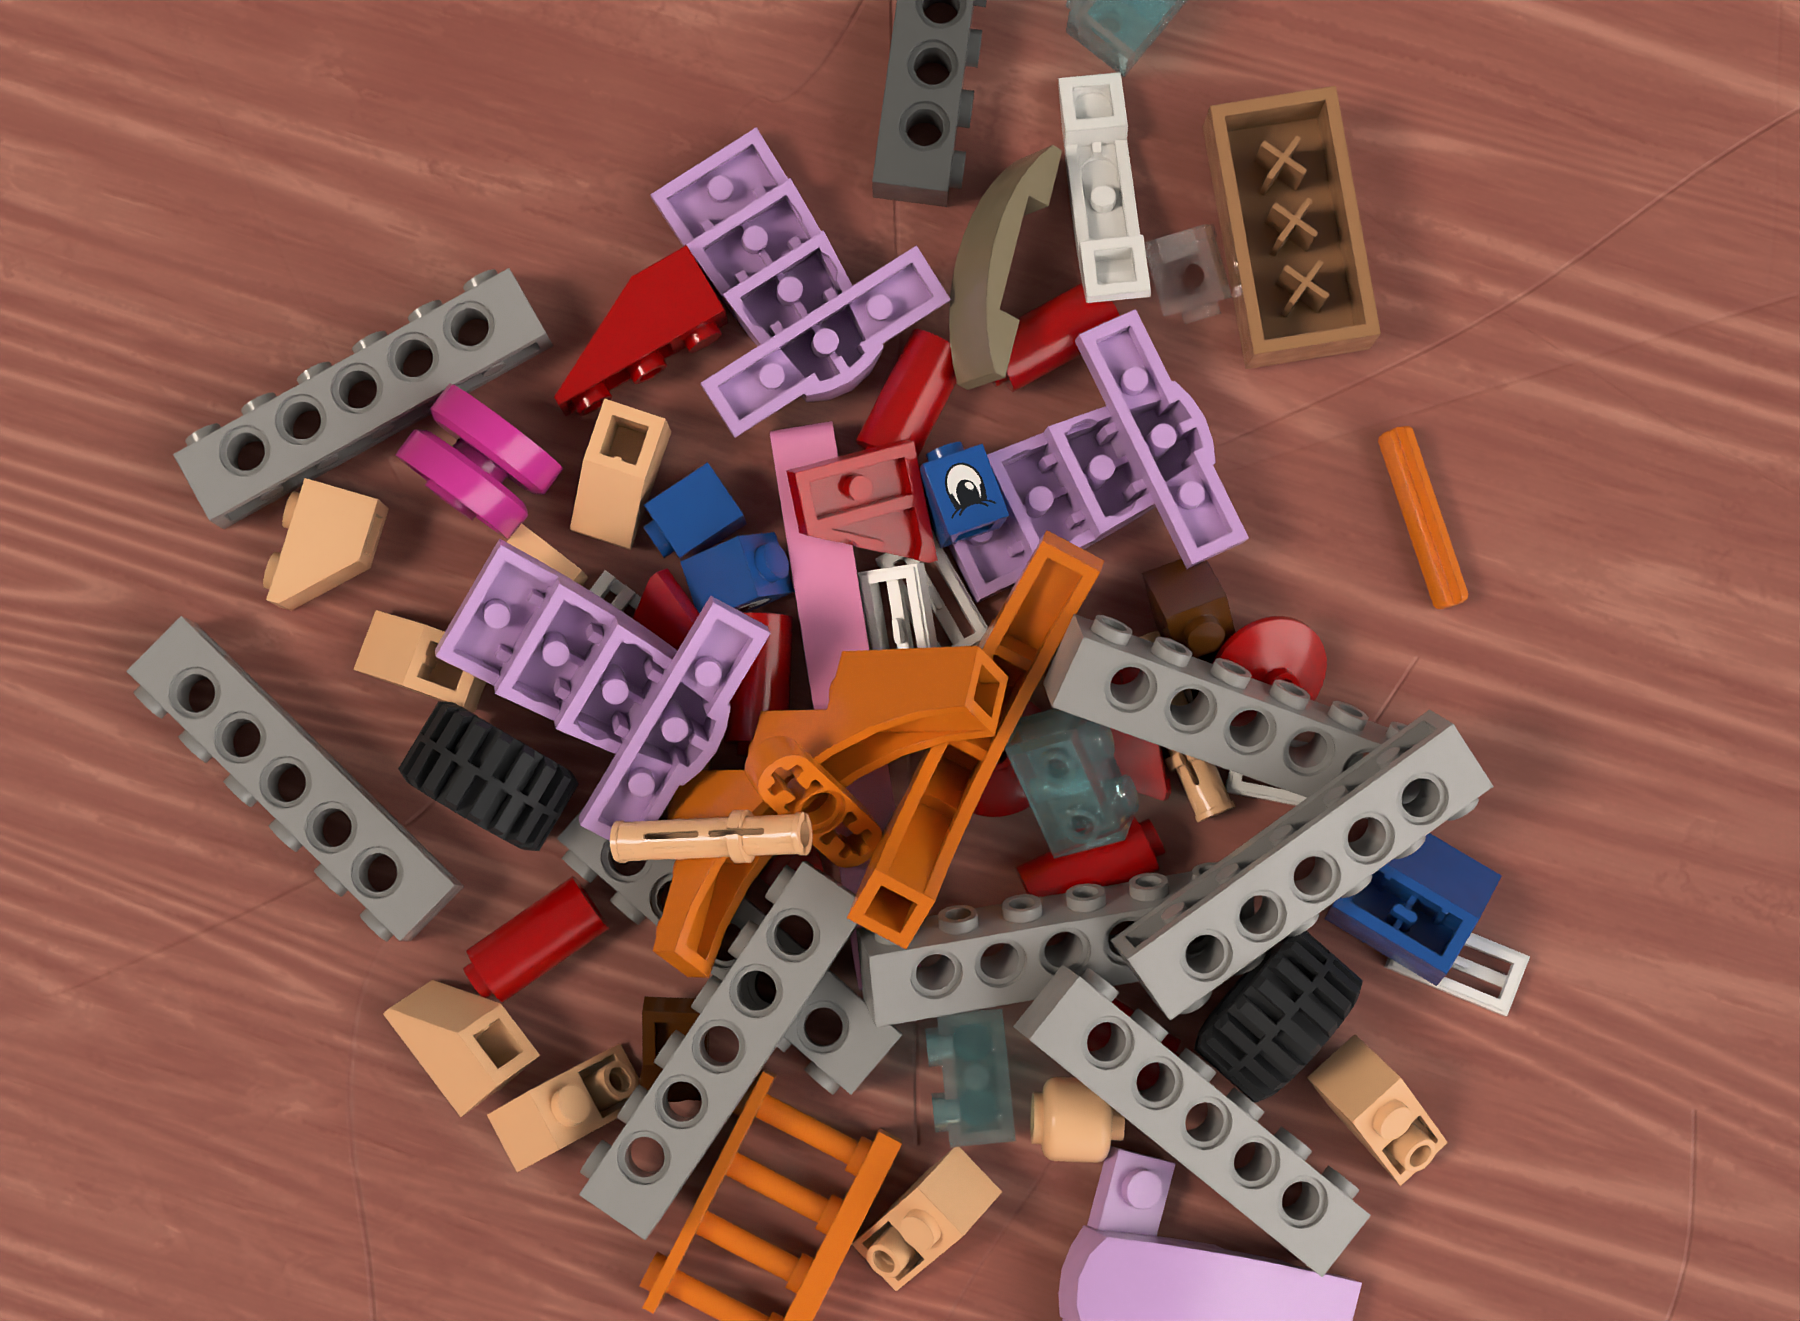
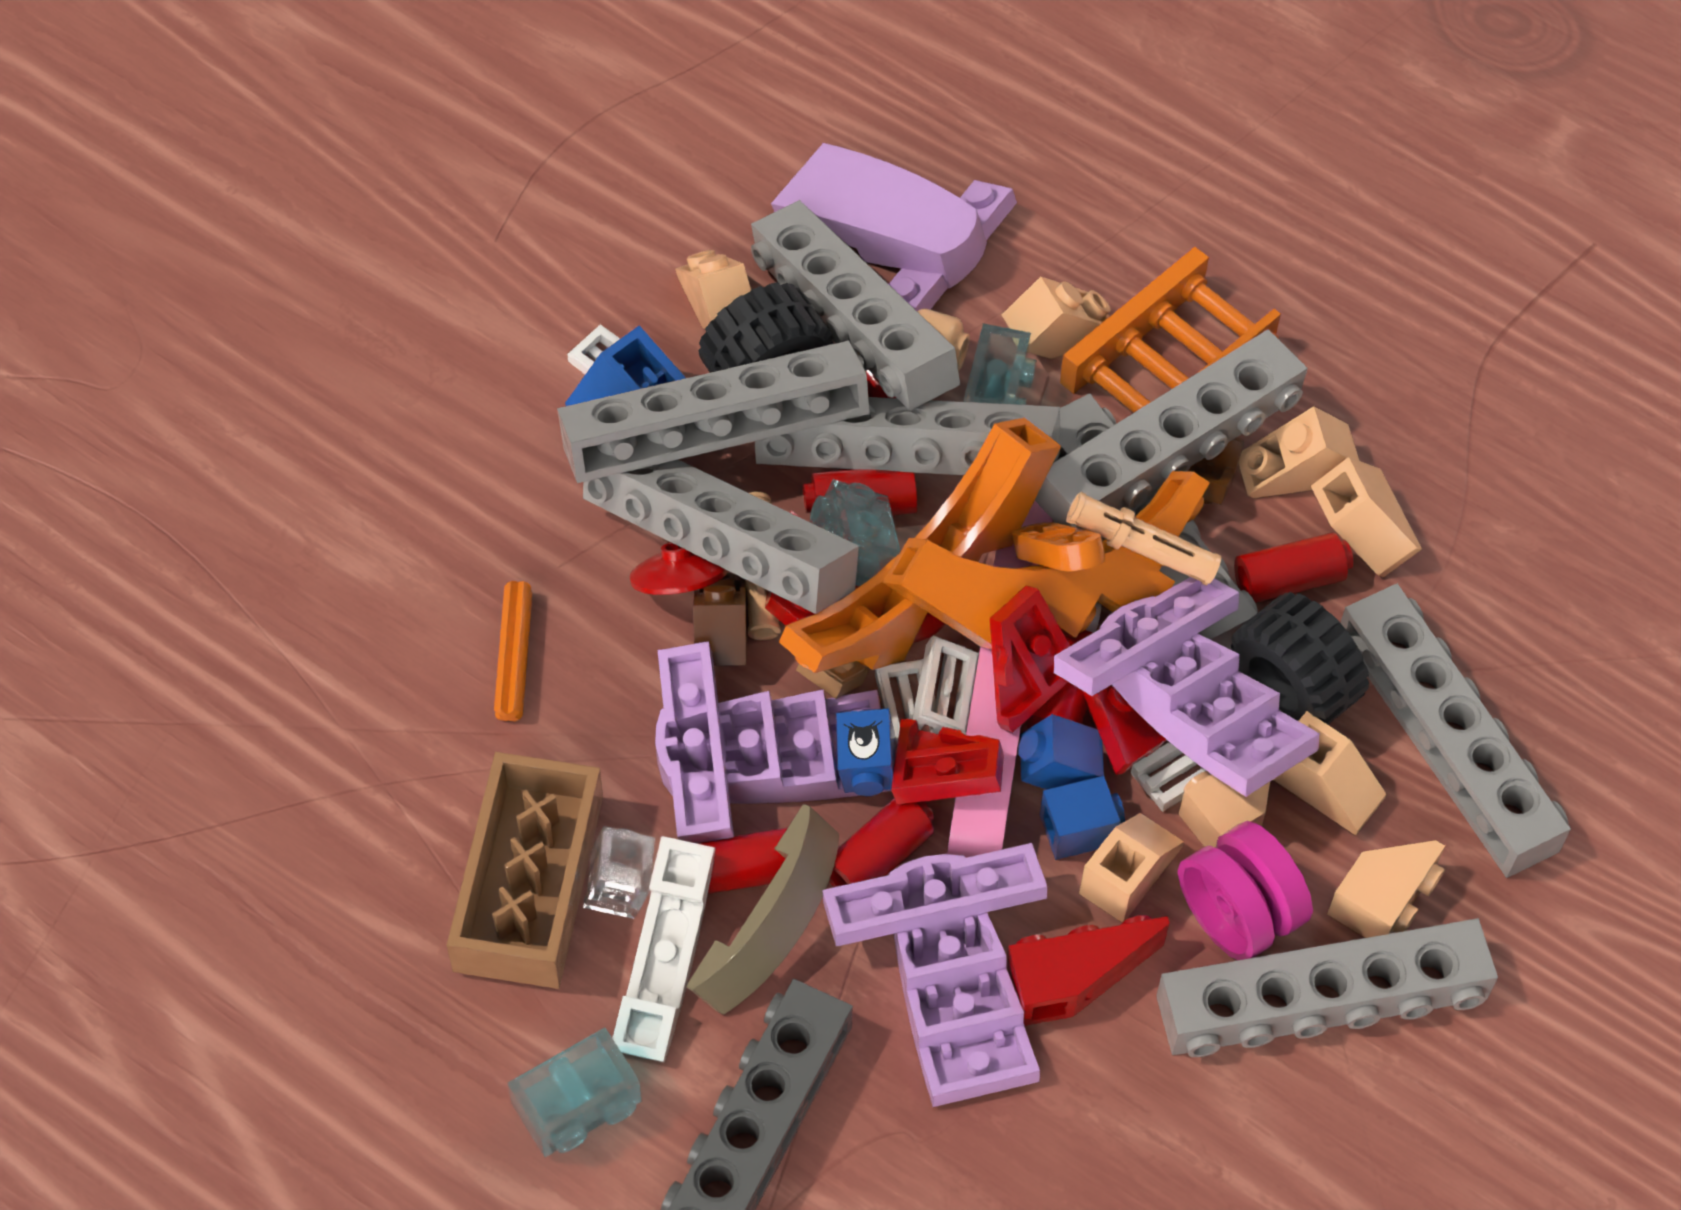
camera: 165 degrees left, 25 degrees down
none -> red wing [989,585,1070,733]

